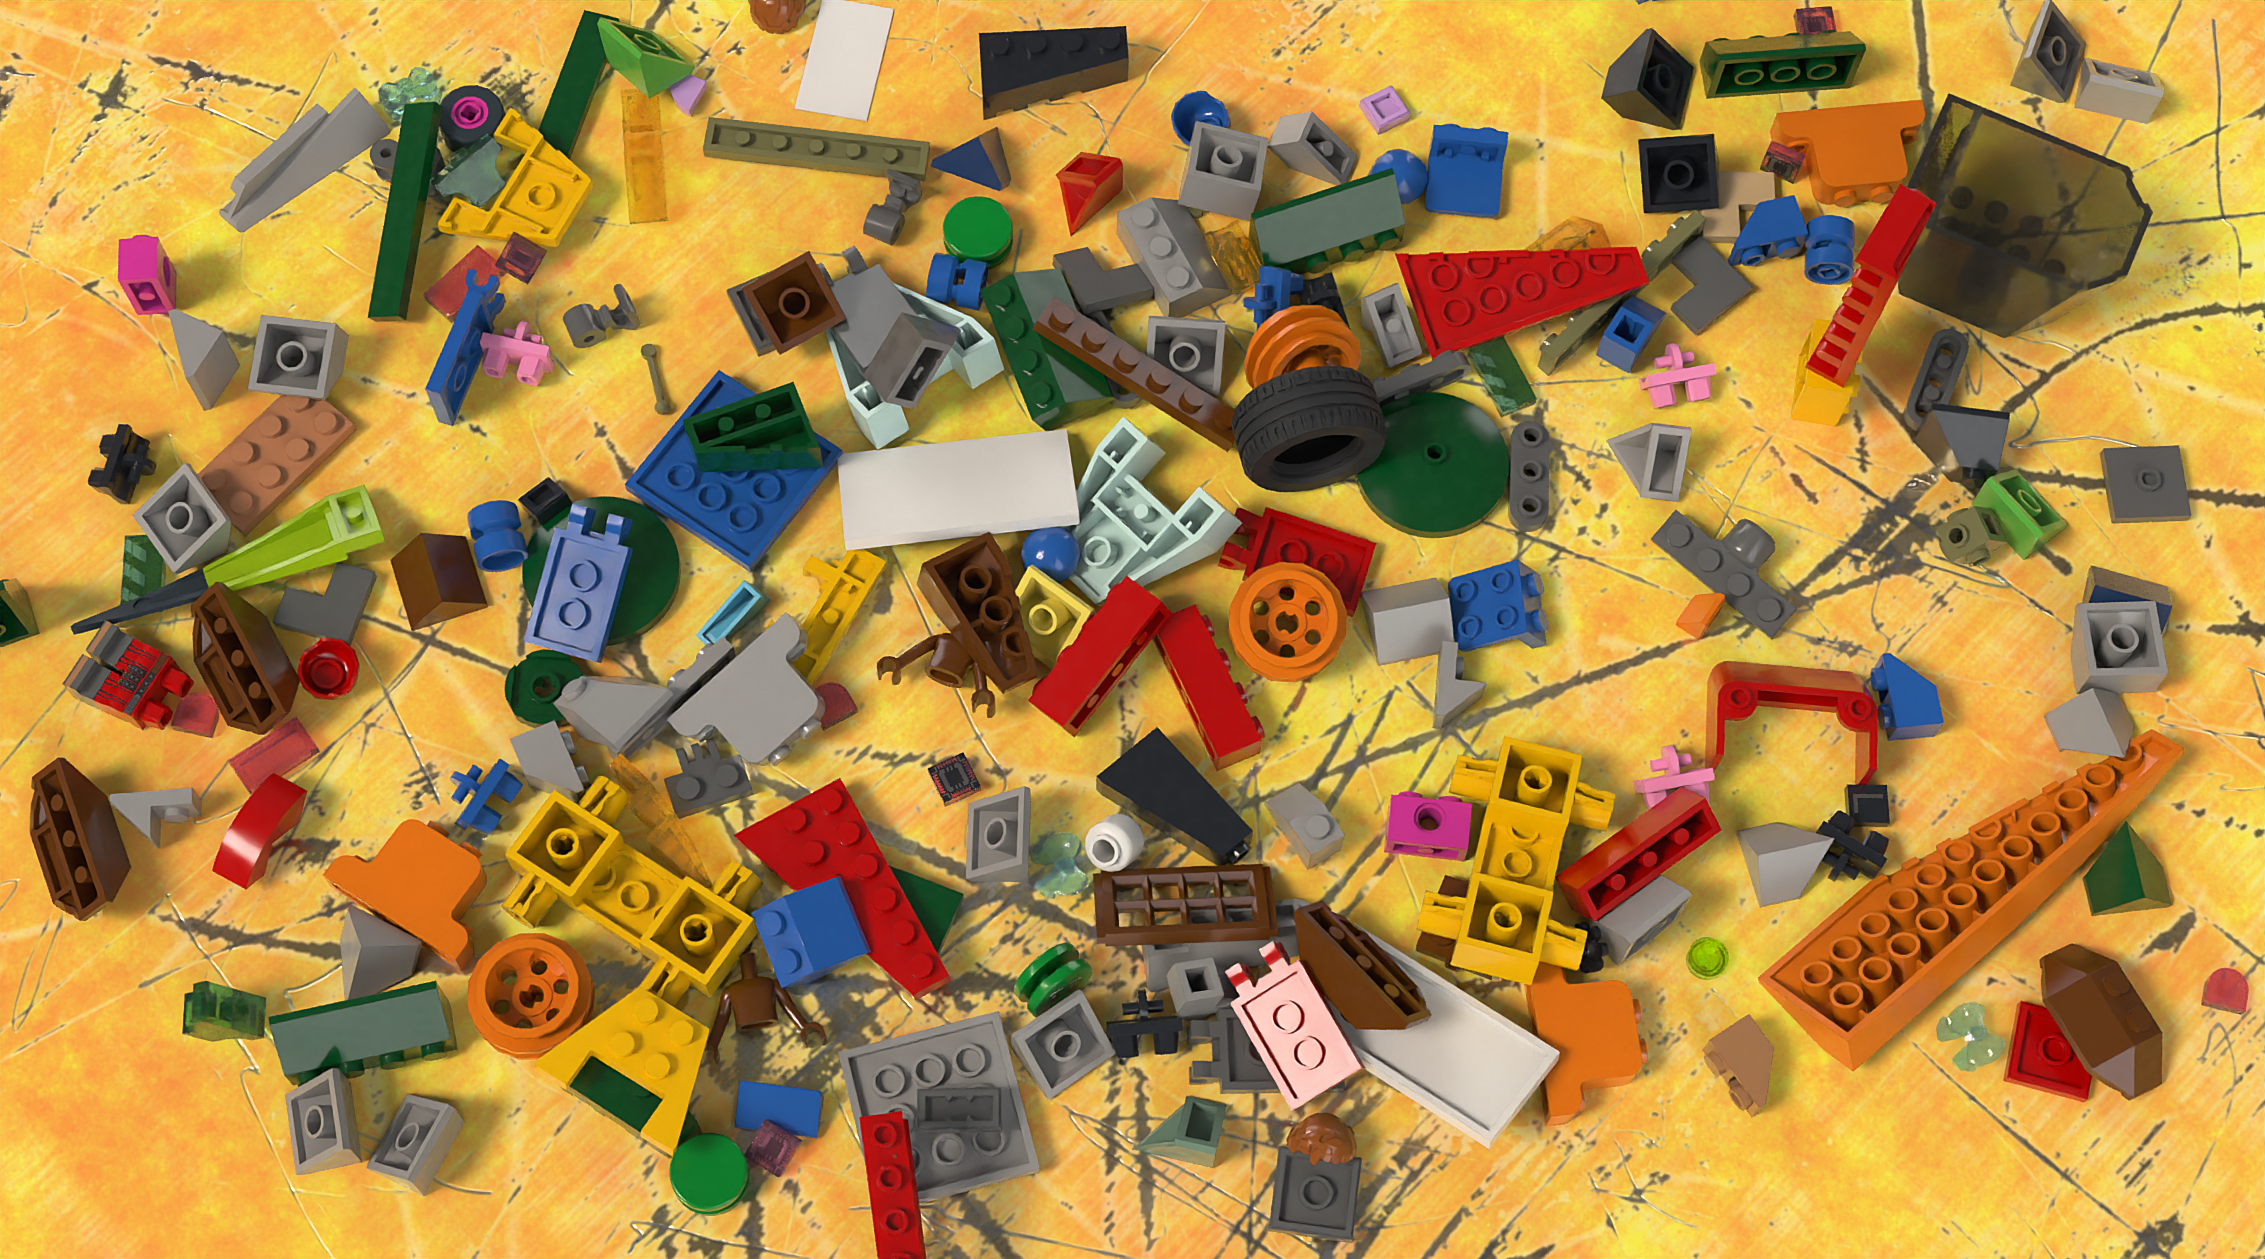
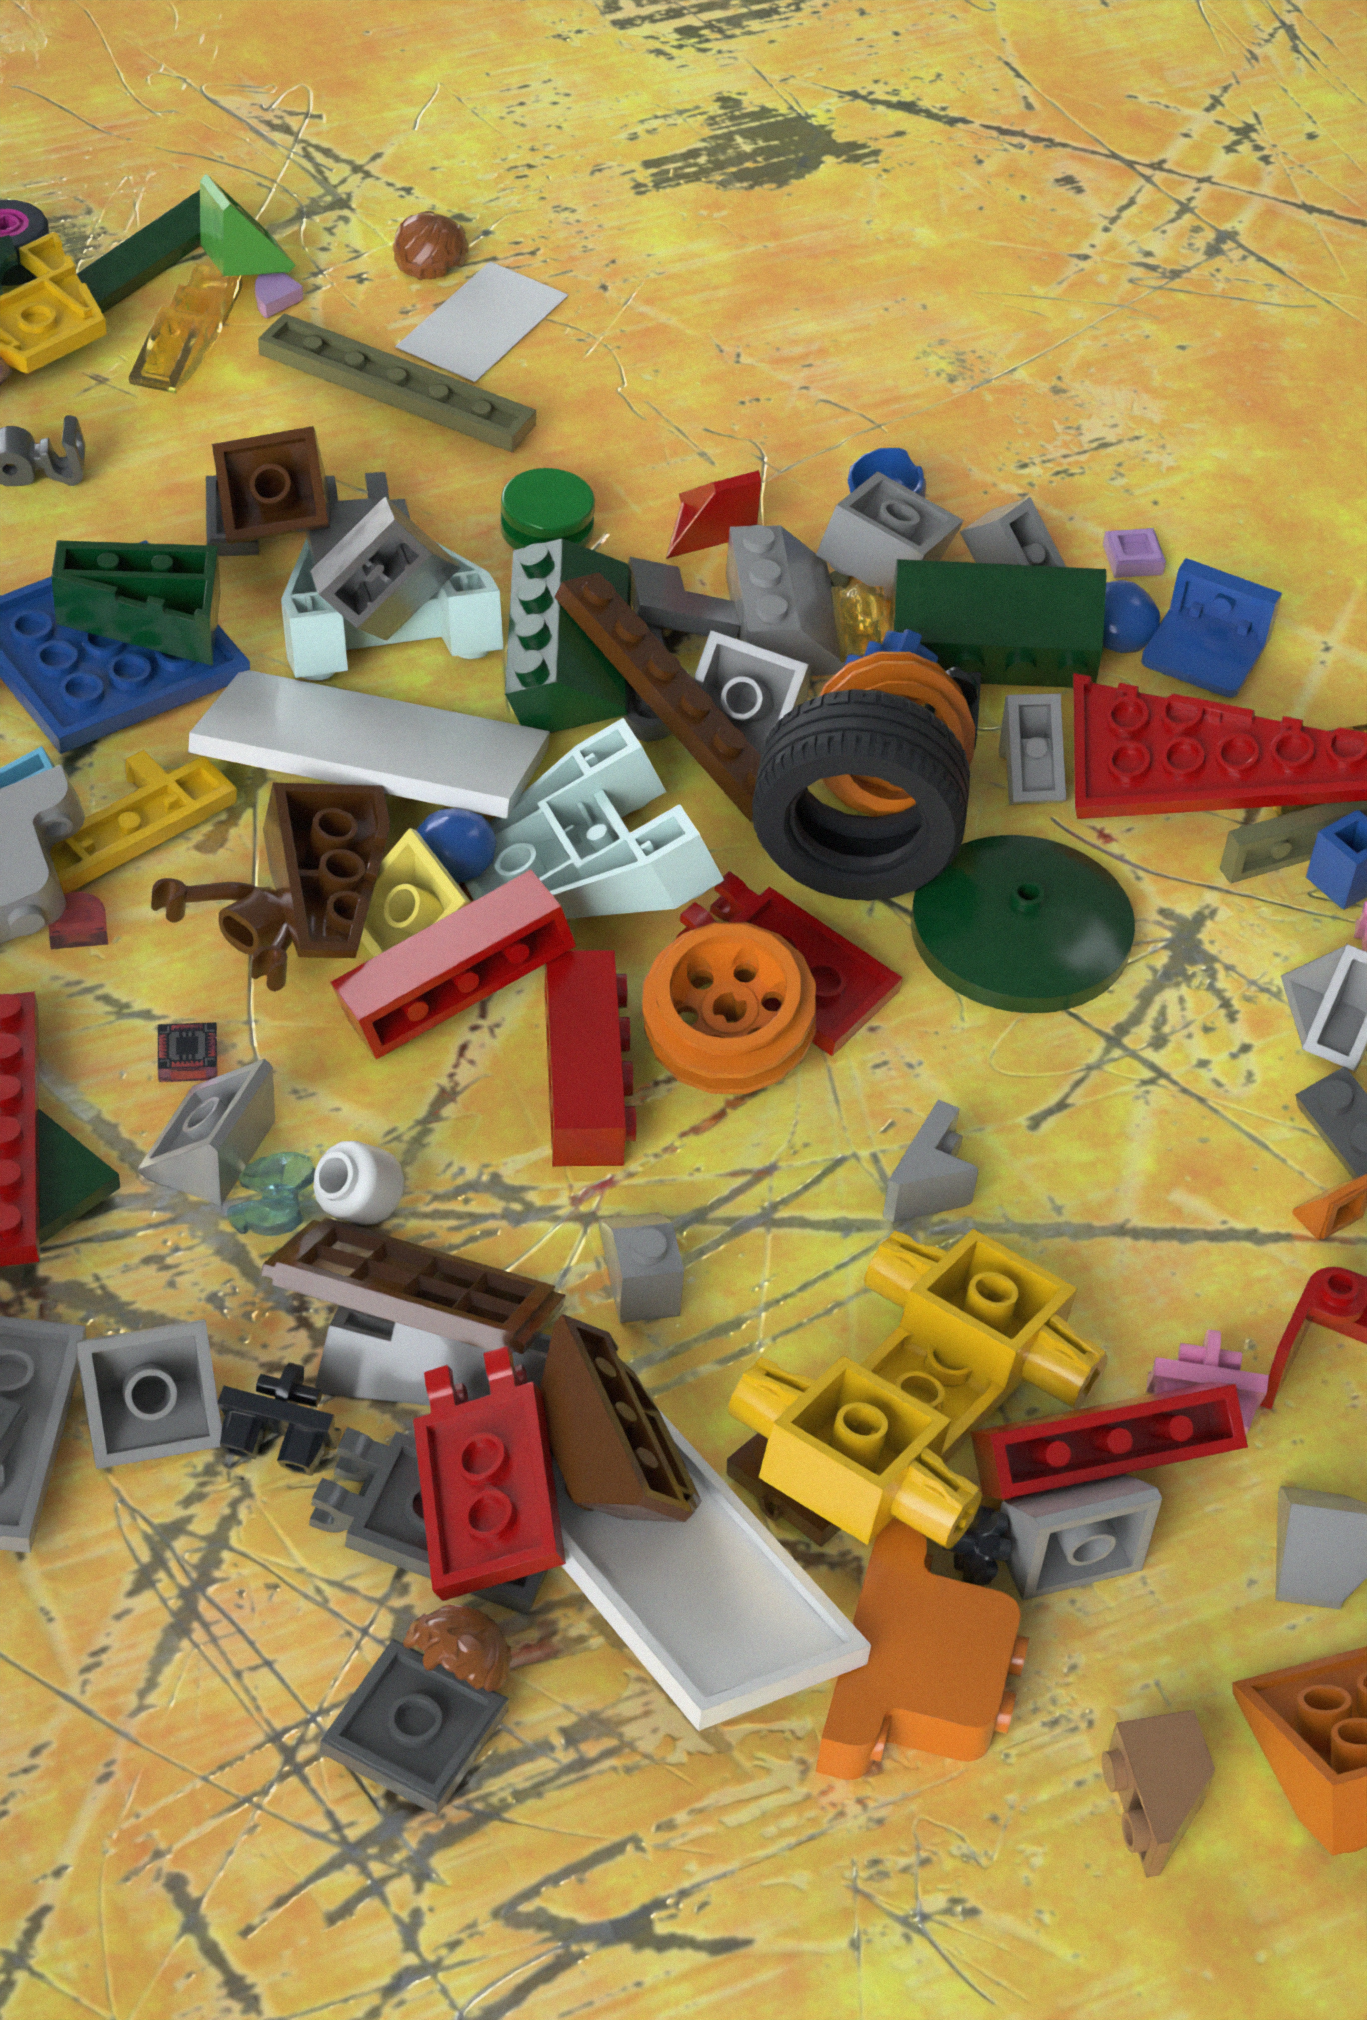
camera: 20 degrees right, 20 degrees down
olive hinge [641,344,670,415] -> none
dark grey leg [863,168,923,246] -> none
blue wheel [926,252,989,311] -> none
dark blue slope [931,127,1011,191] -> none
black wedge [979,26,1129,120] -> none
green head [1014,943,1093,1018] -> none
black slope [1096,727,1253,865] -> none
sand green slope [1132,1096,1227,1168] -> none
light grey brick [1166,957,1240,1021] -> none
light grey slope [1360,577,1454,666] -> none
dark grey plate [1371,350,1471,409] -> none
dark pink brick [1384,791,1472,862] -> none
blue bracket [1448,559,1549,652] -> none
clear green tile [1468,336,1537,418] -> none
dark grey plate [1508,421,1550,532] -> none
clear neon green tile [1686,937,1729,980] -> none

